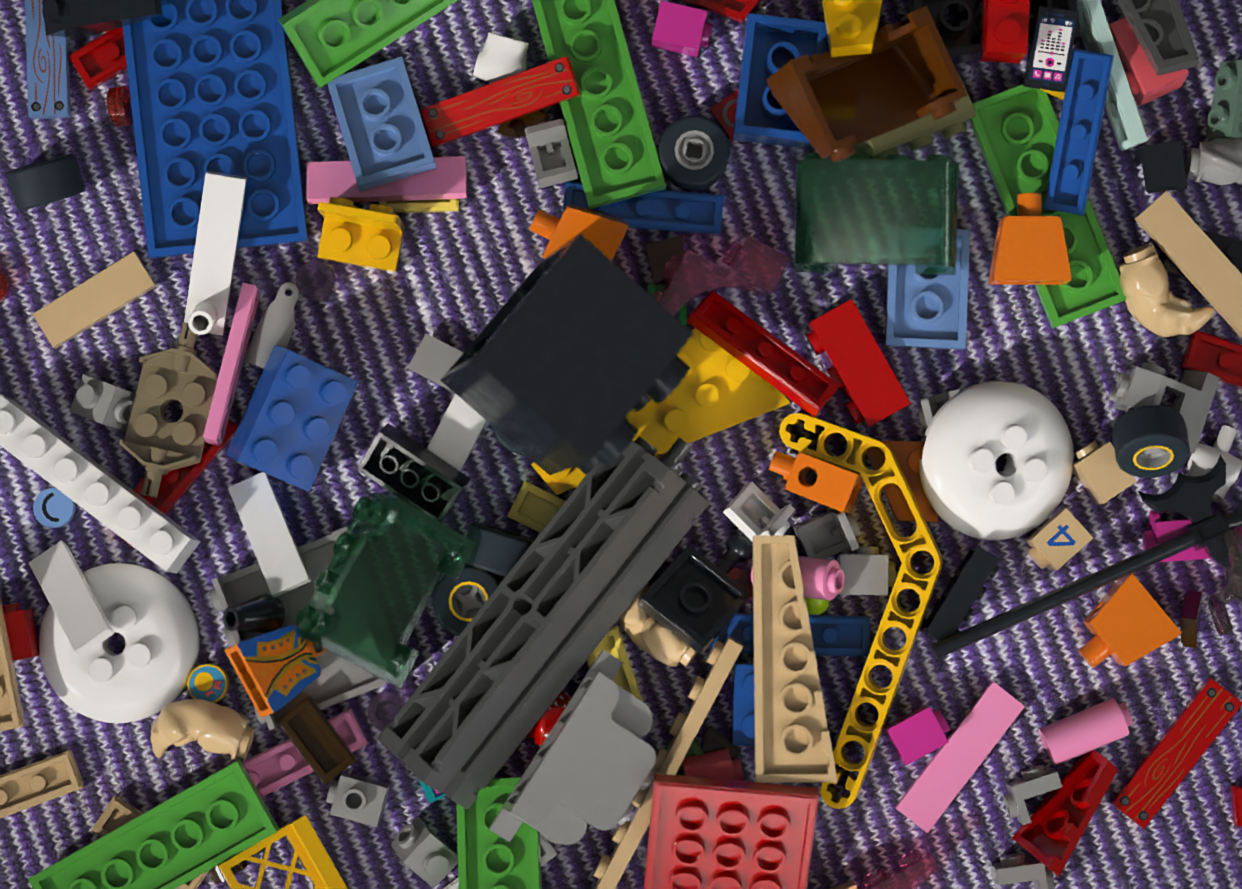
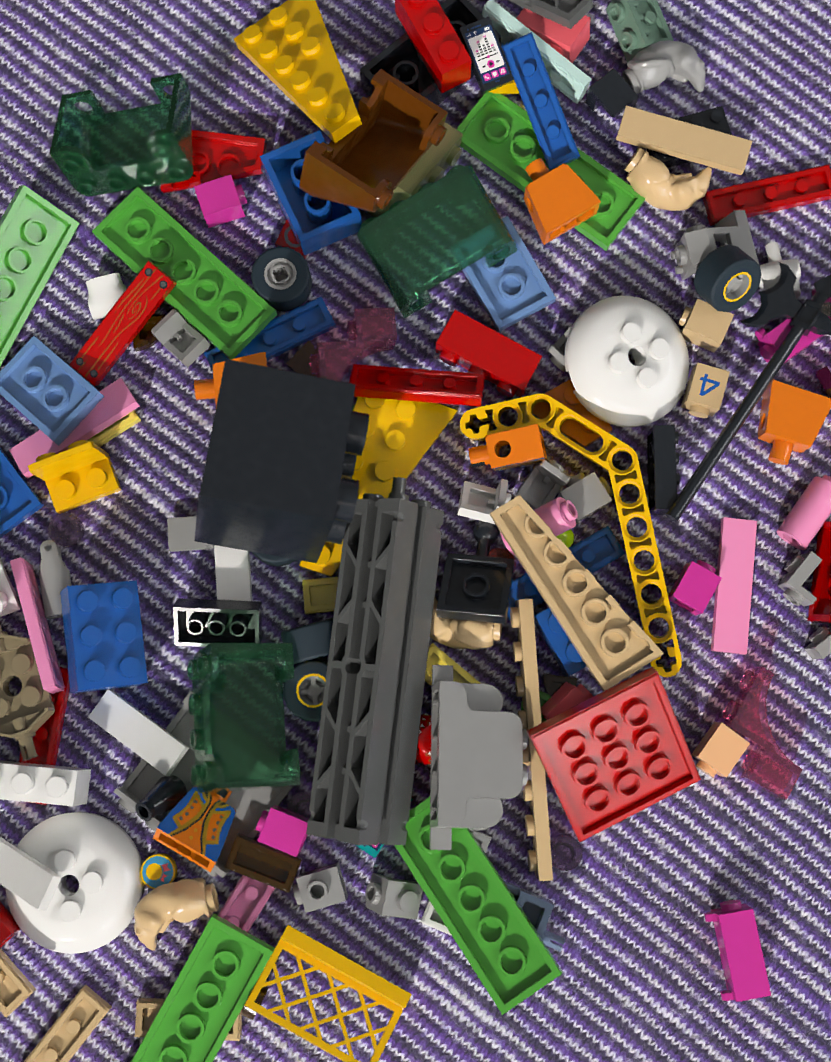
camera: 30 degrees left, 5 degrees down
none -> dark pink brick [256,805,309,857]

